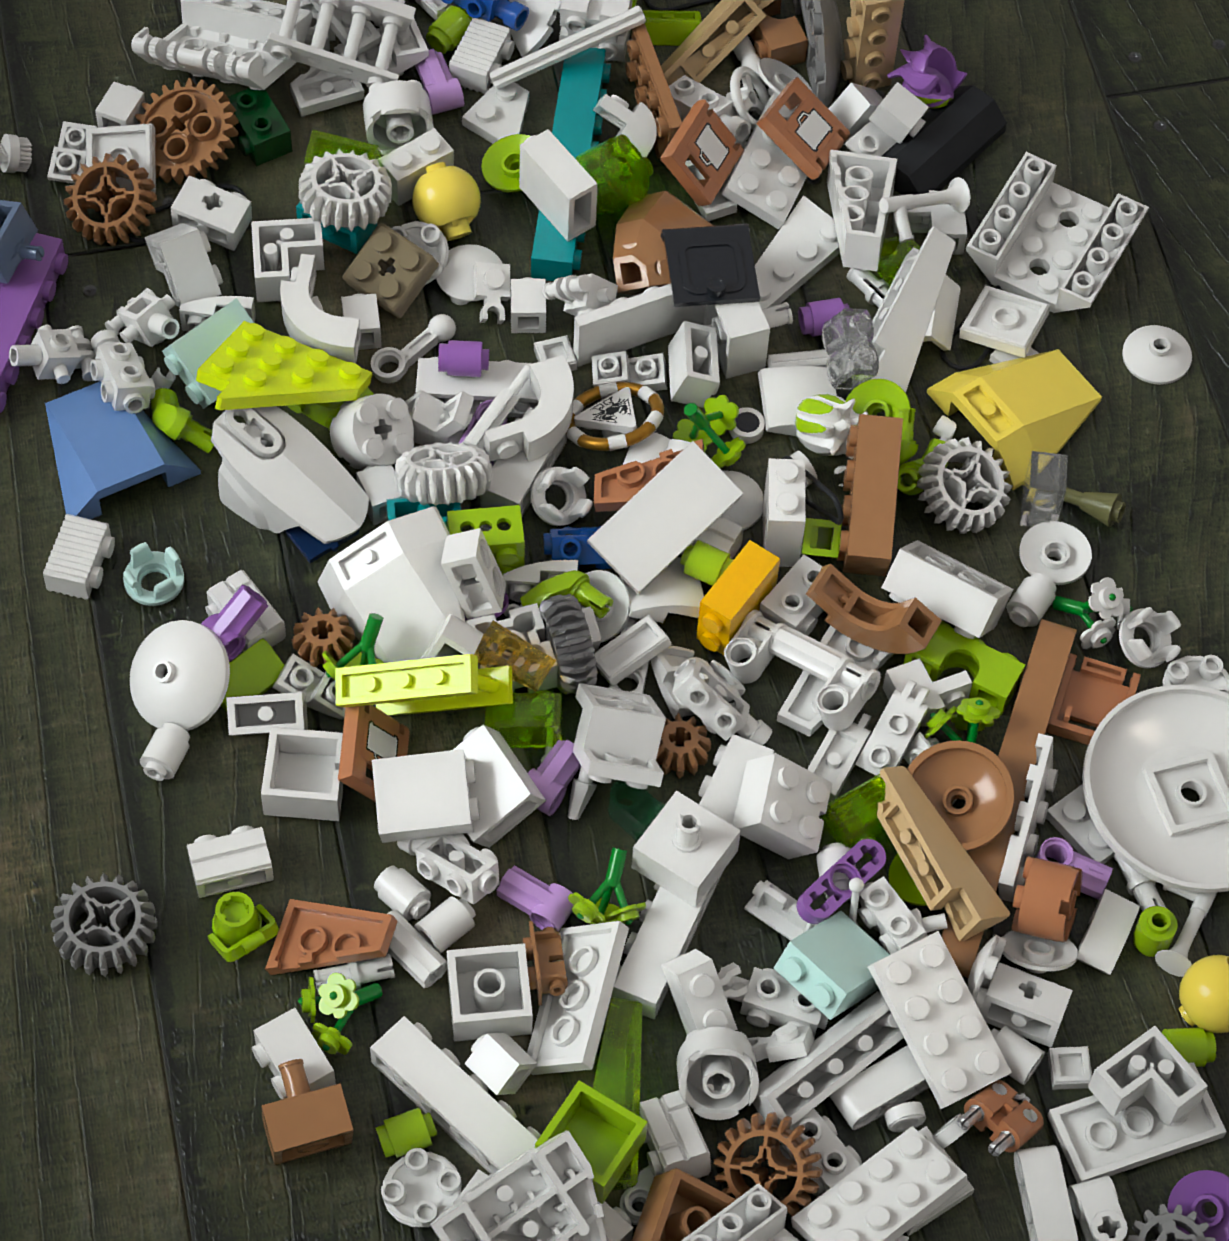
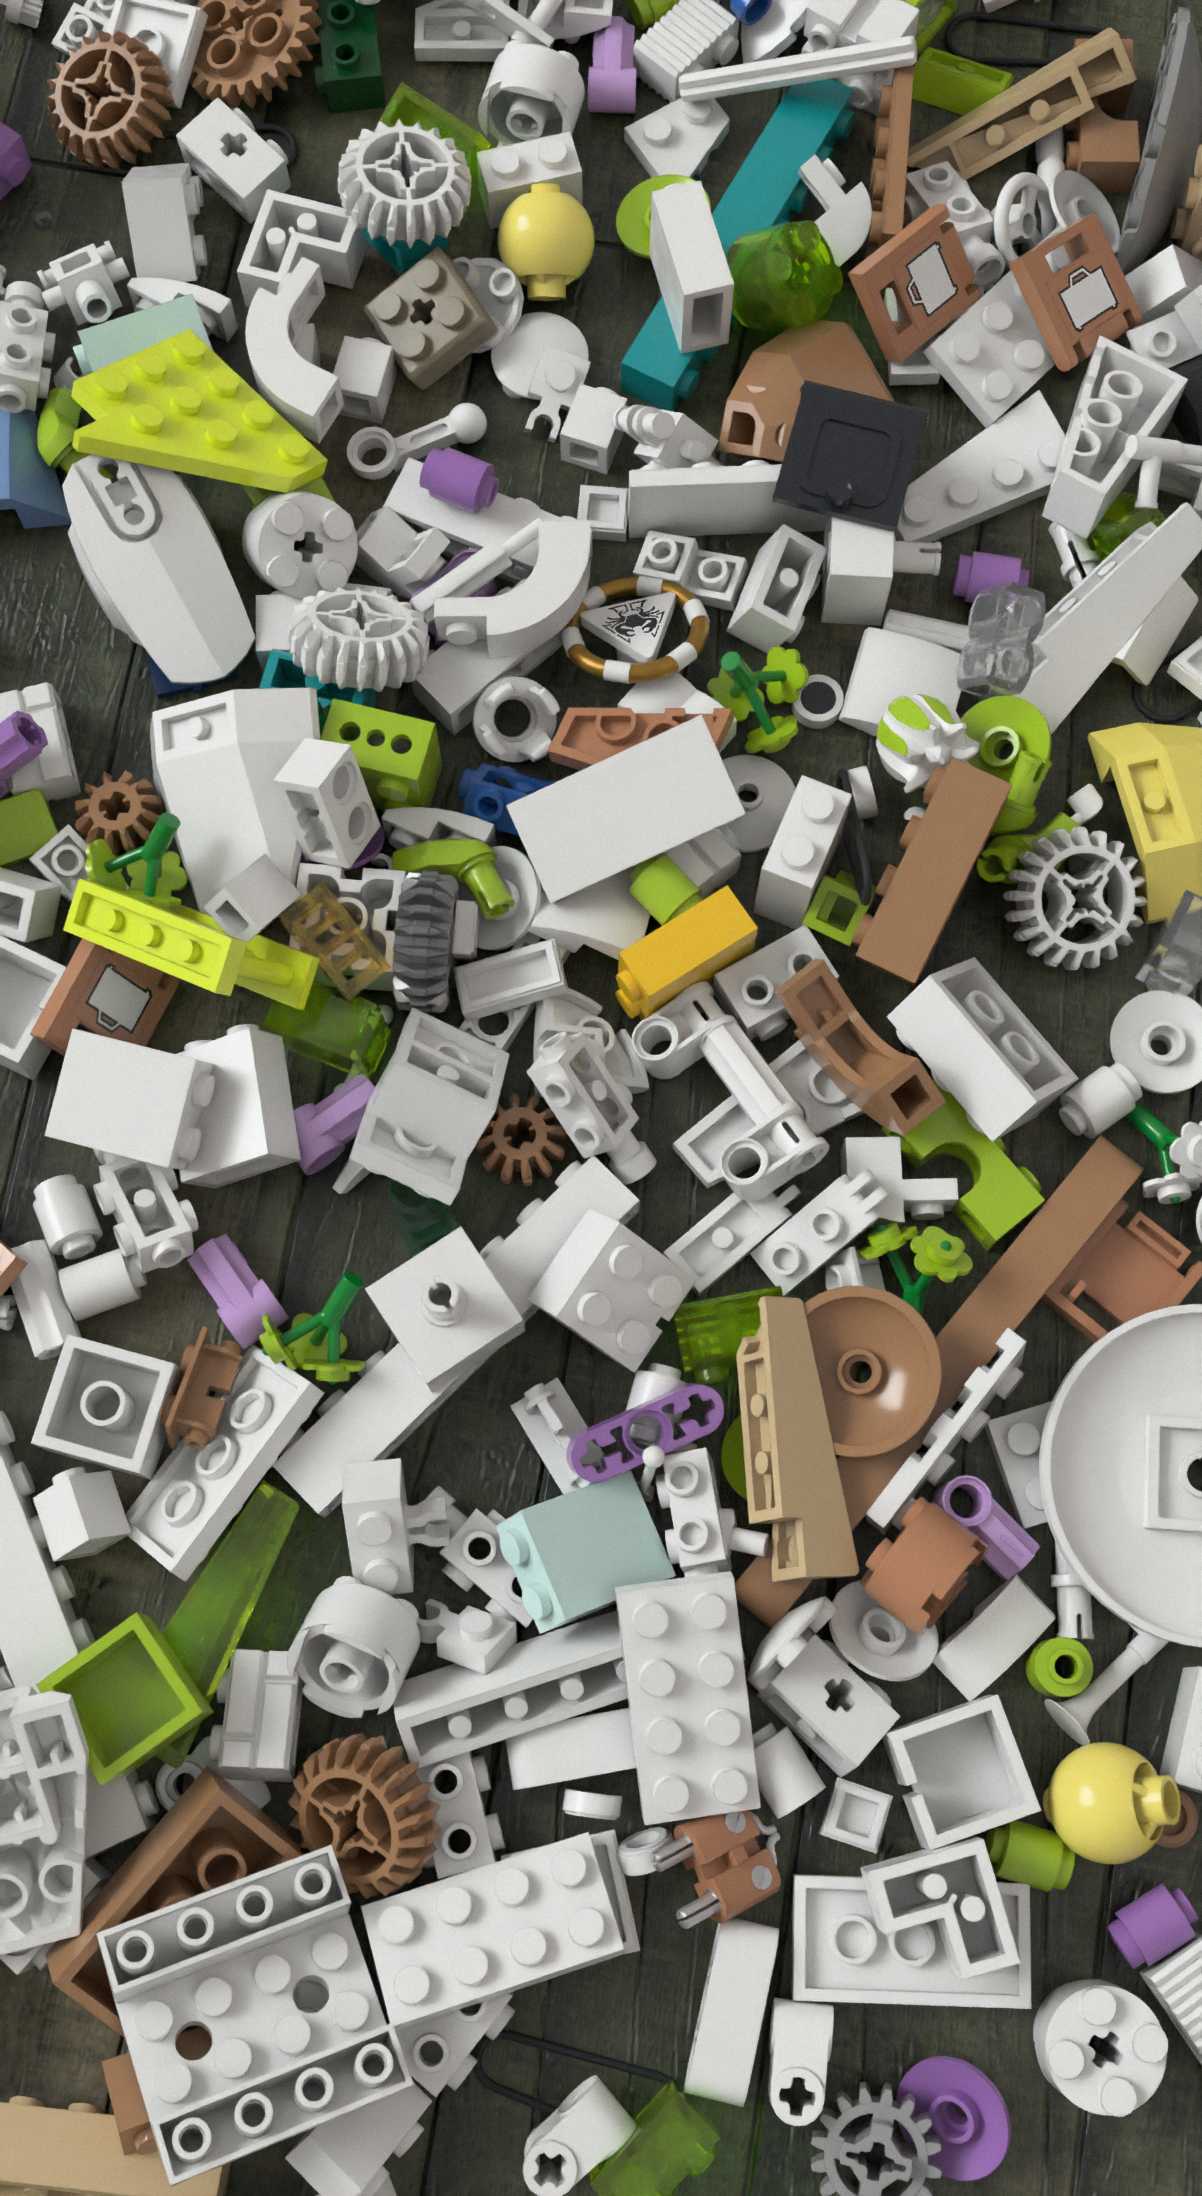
camera: 25 degrees right, 15 degrees up
none -> white piece [882,1694,1041,1851]

